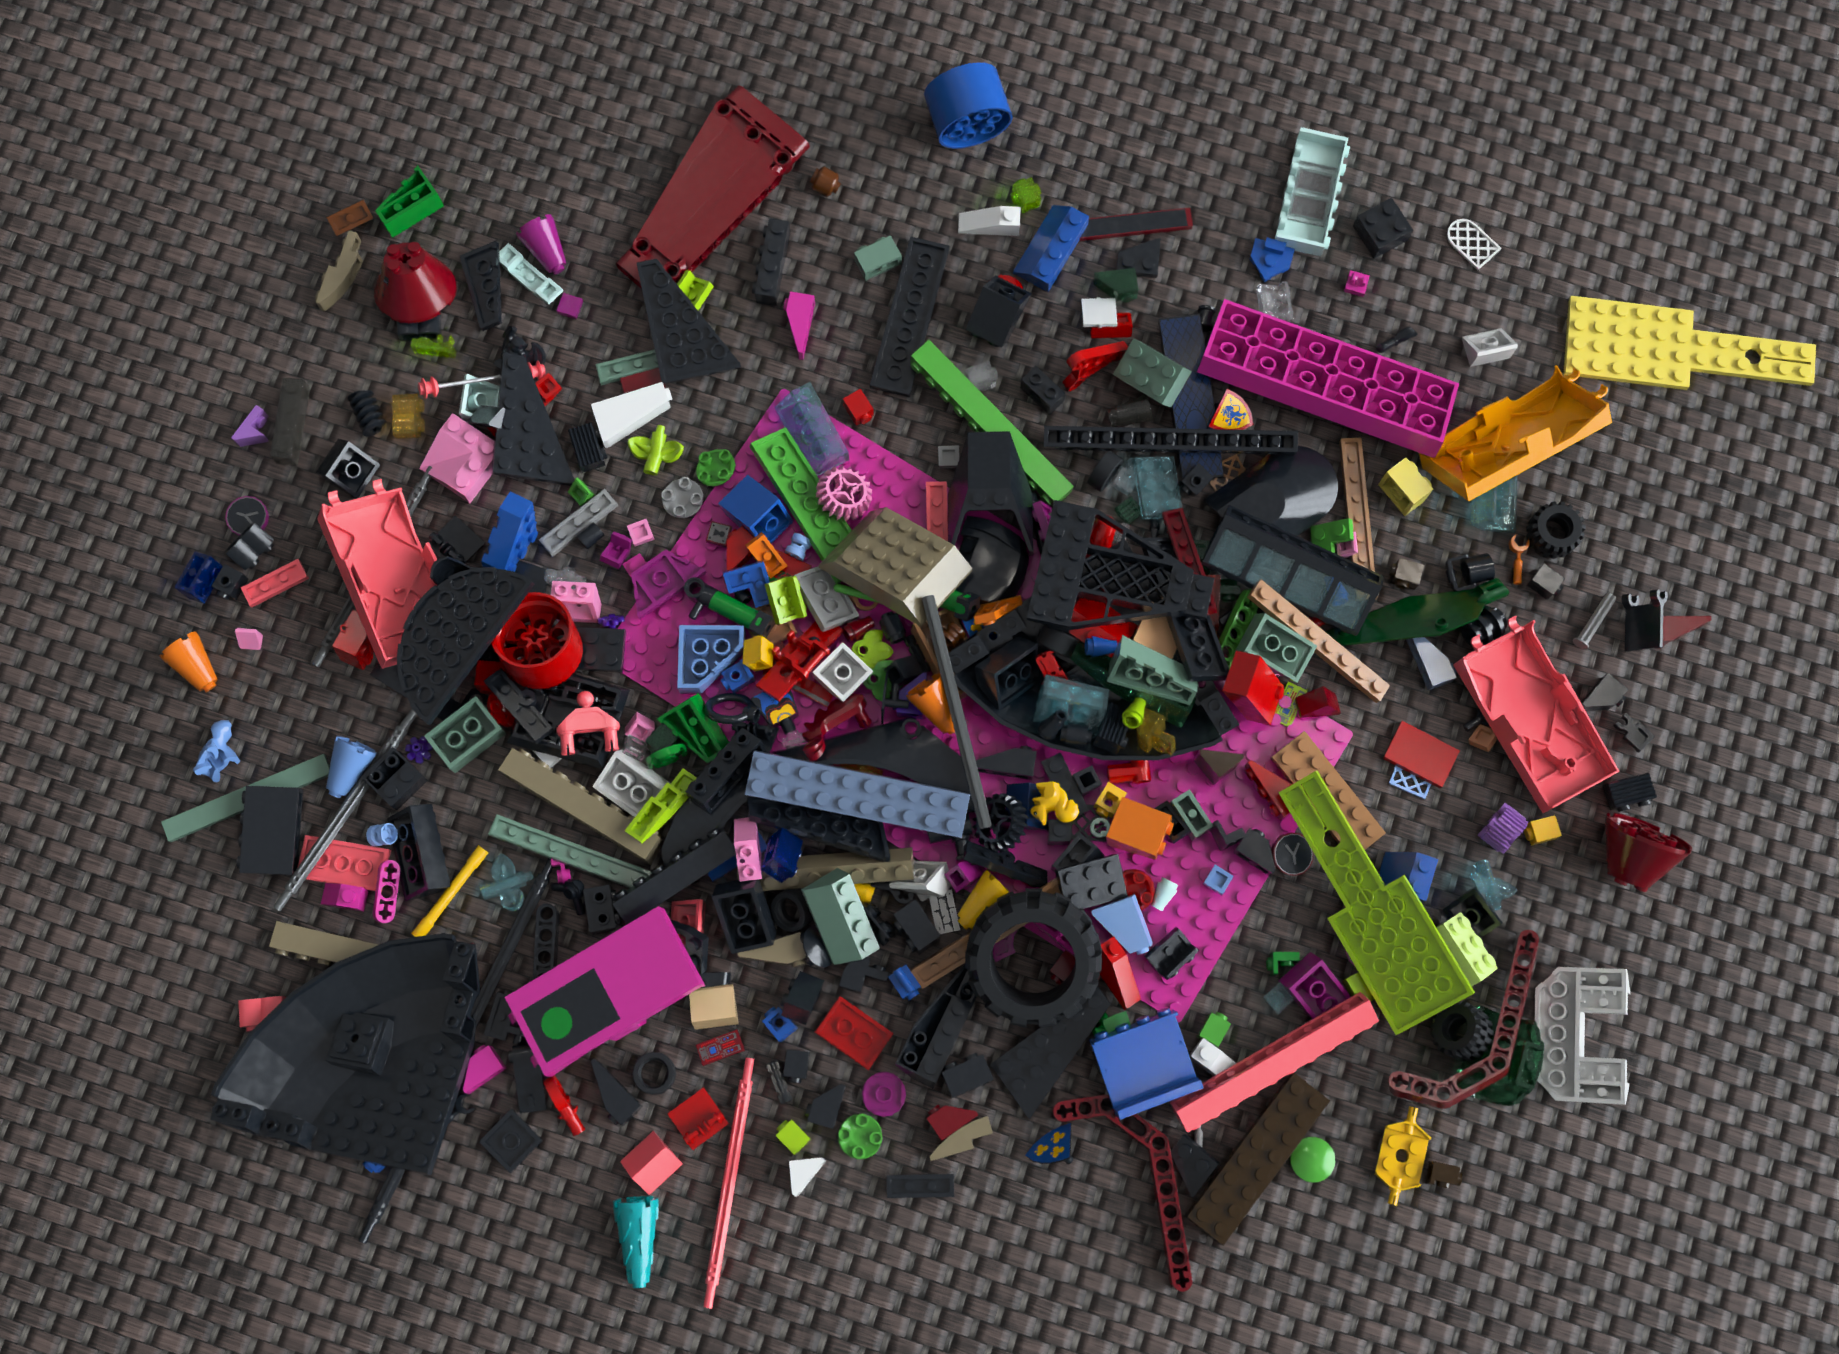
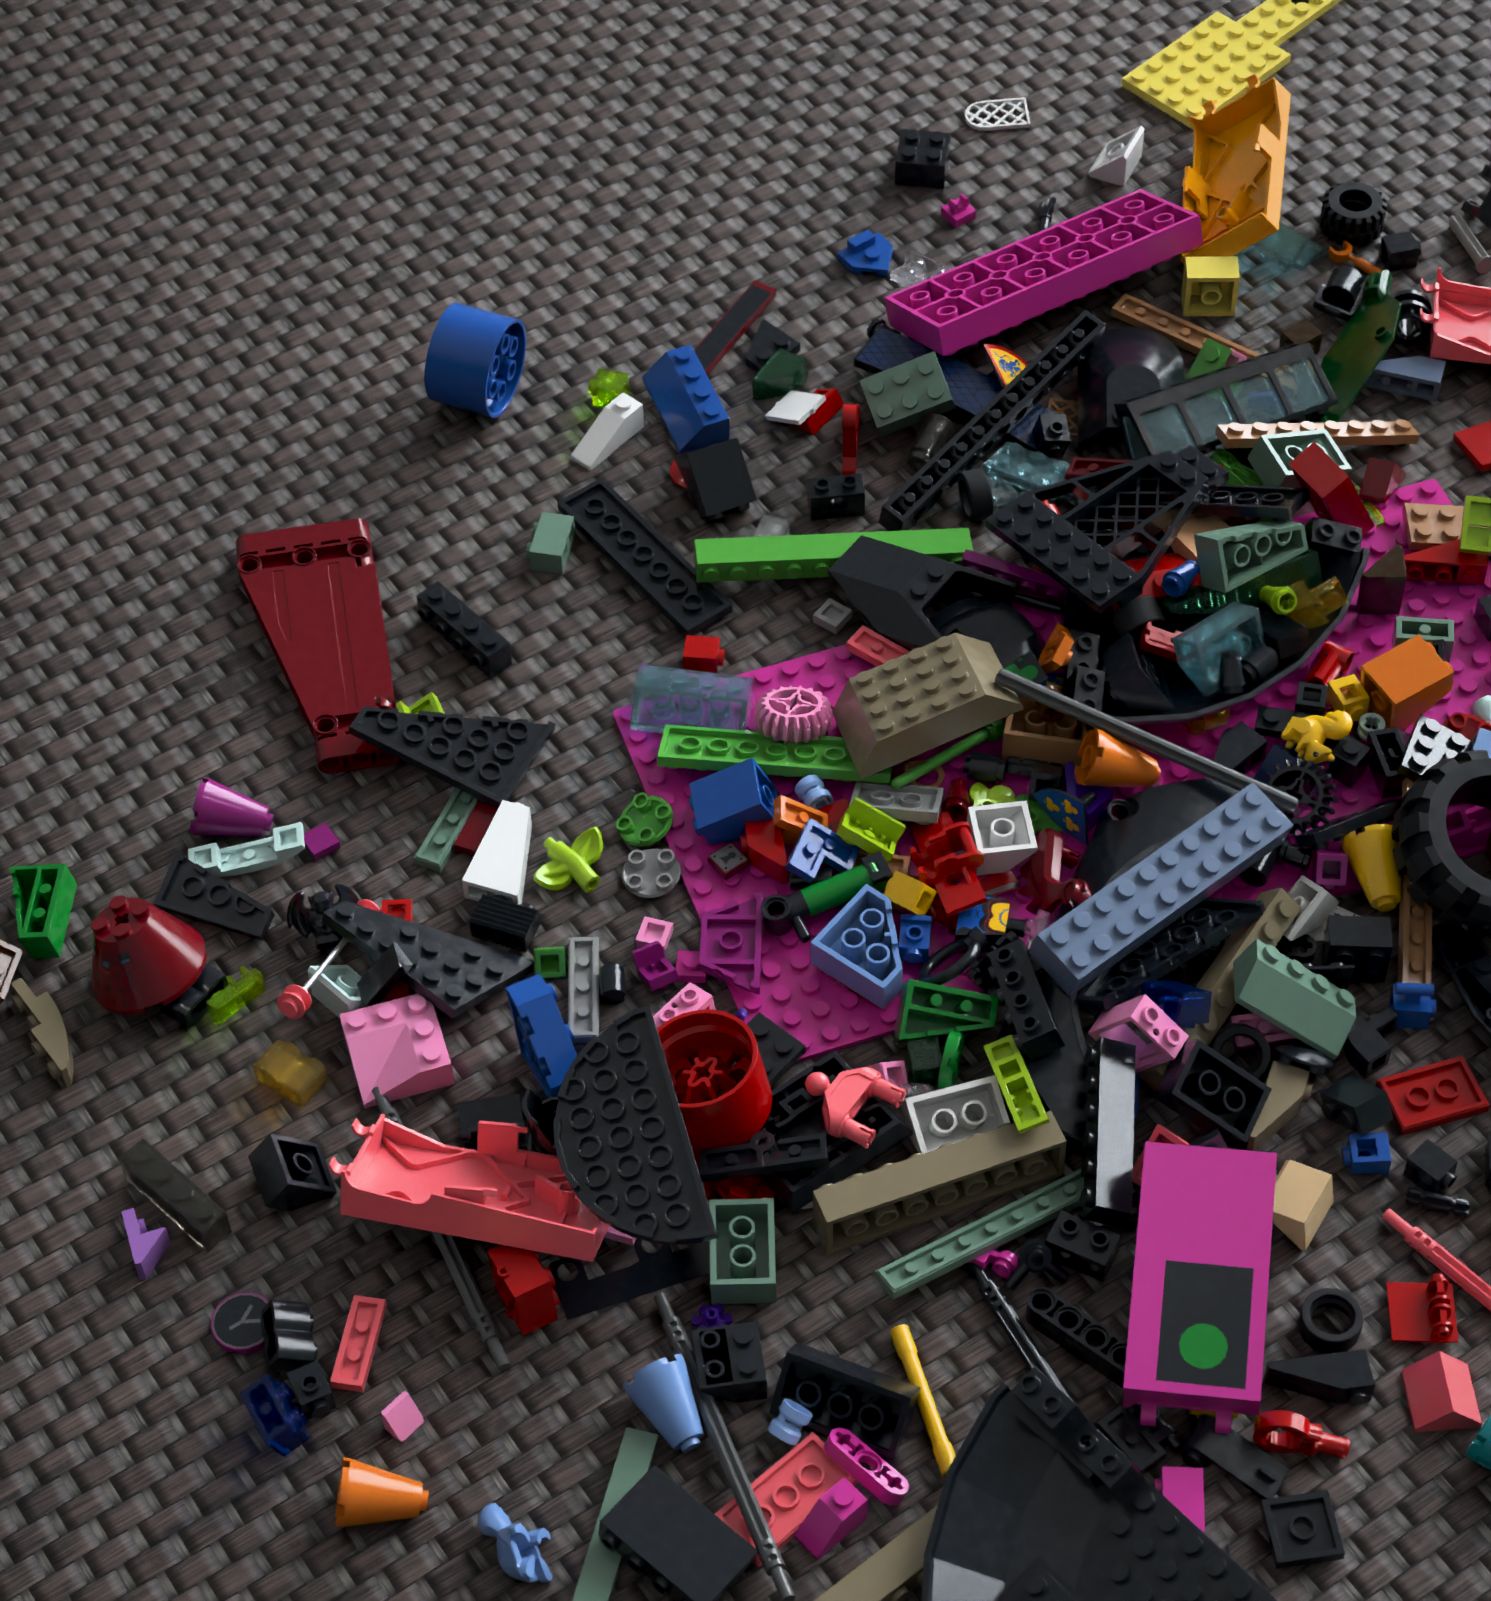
camera: 50 degrees left, 25 degrees down
black piece [347,390,386,437] -> none
clear light blue plant [480,854,534,911] -> none
dark red tile [696,1029,745,1066] -> none
dark pink slope [783,291,815,360] -> none
reddish brown head [809,166,841,197] -> none
black panel [1210,820,1246,851] -> none
light aqua window [1275,127,1350,257] -> none

